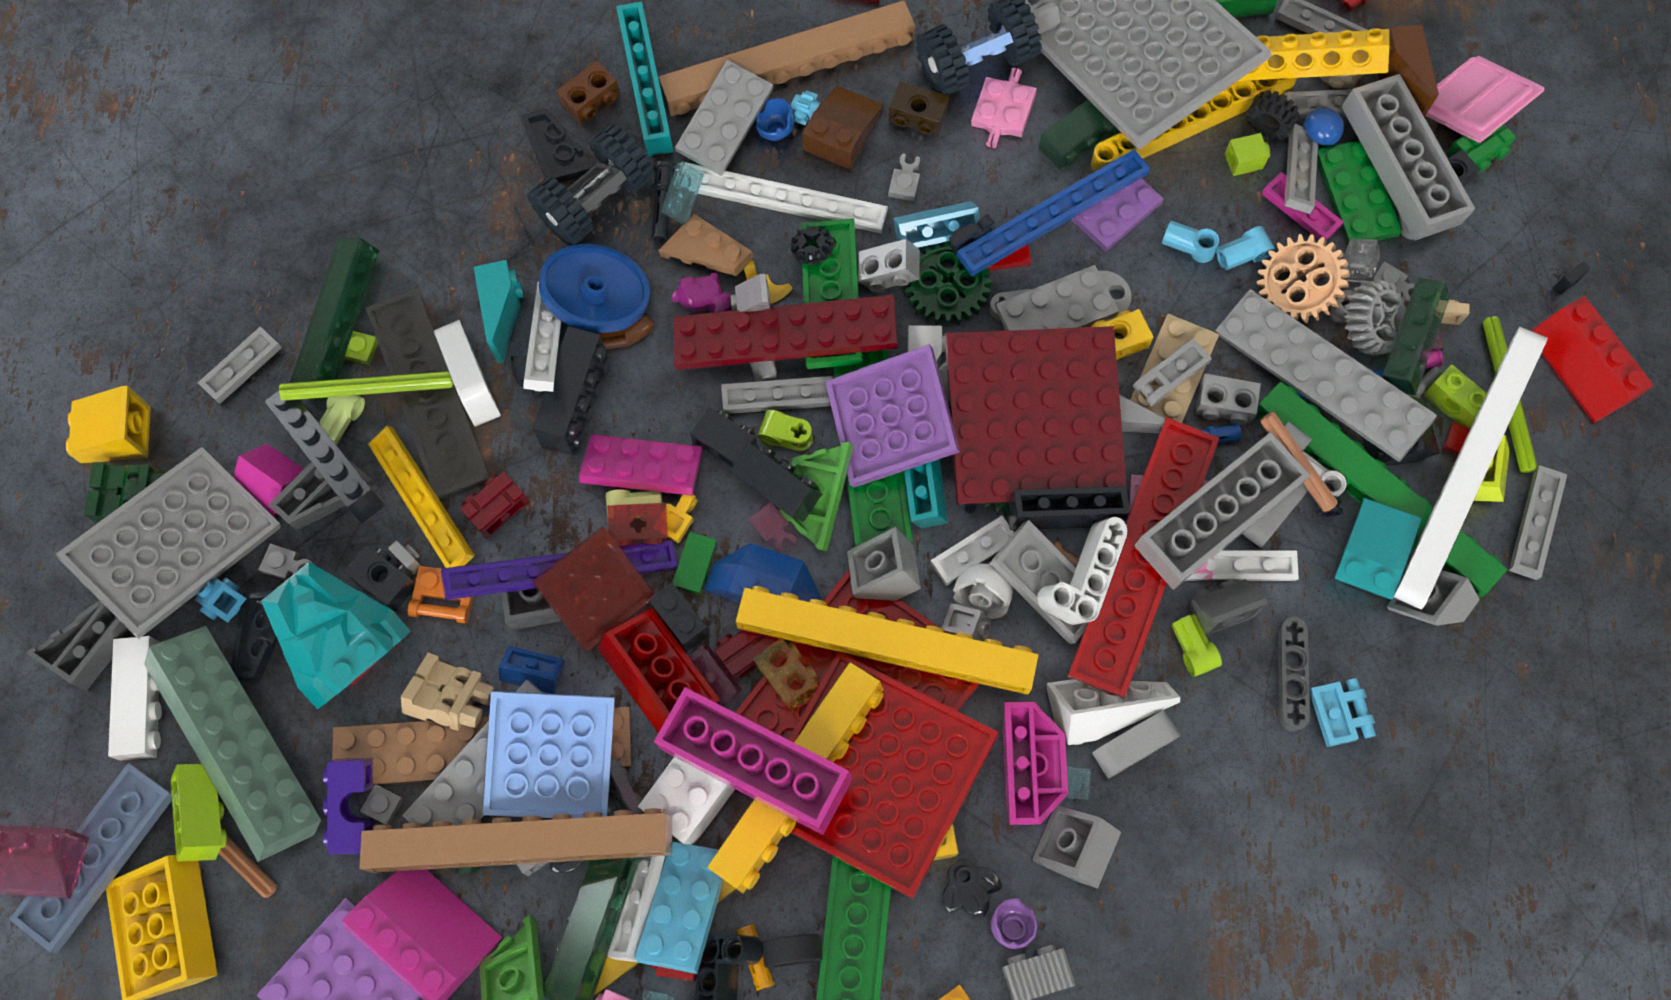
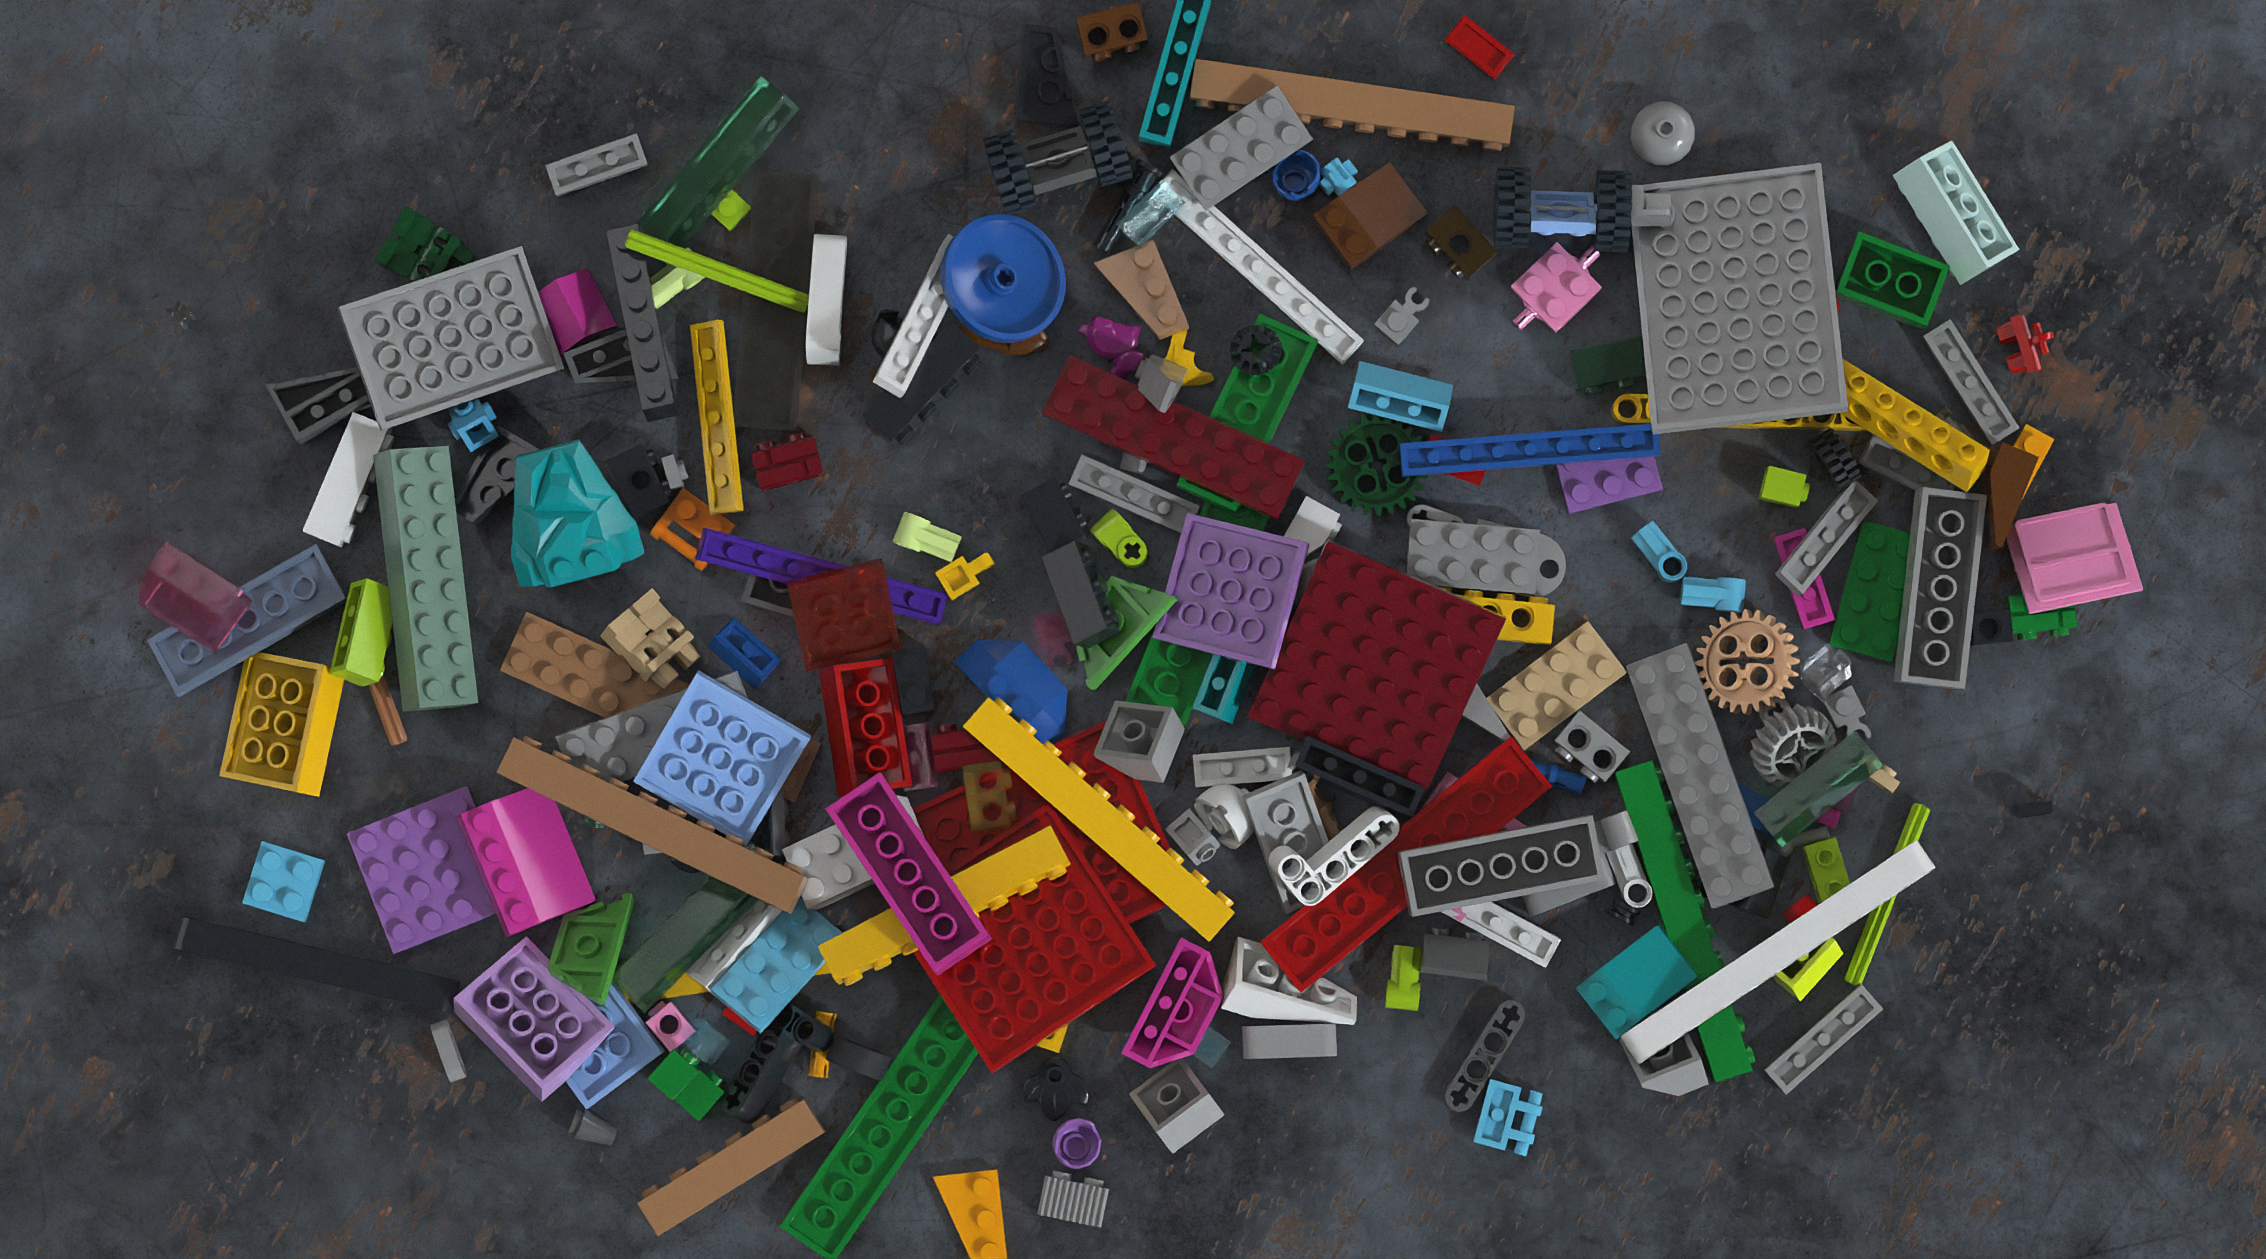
camera: 25 degrees right, 15 degrees up
yellow slope [66,386,151,463] -> none
light grey plate [258,544,316,580] -> none
dark purple arch [323,758,373,854] -> none
light grey plate [360,784,404,825] -> none
teal slope [473,260,524,364] -> none
dark pink plate [579,434,702,496] -> none
clear red brick [607,503,669,546] -> none
green tile [673,532,717,595] -> none
light grey brick [858,239,920,292] -> none
black plate [949,214,996,255] -> none
light grey plate [1133,338,1212,407] -> none
nougat axle [1260,412,1337,512] -> none
blue hair [1303,107,1344,146] -> none
red slope [1531,296,1654,423] -> none

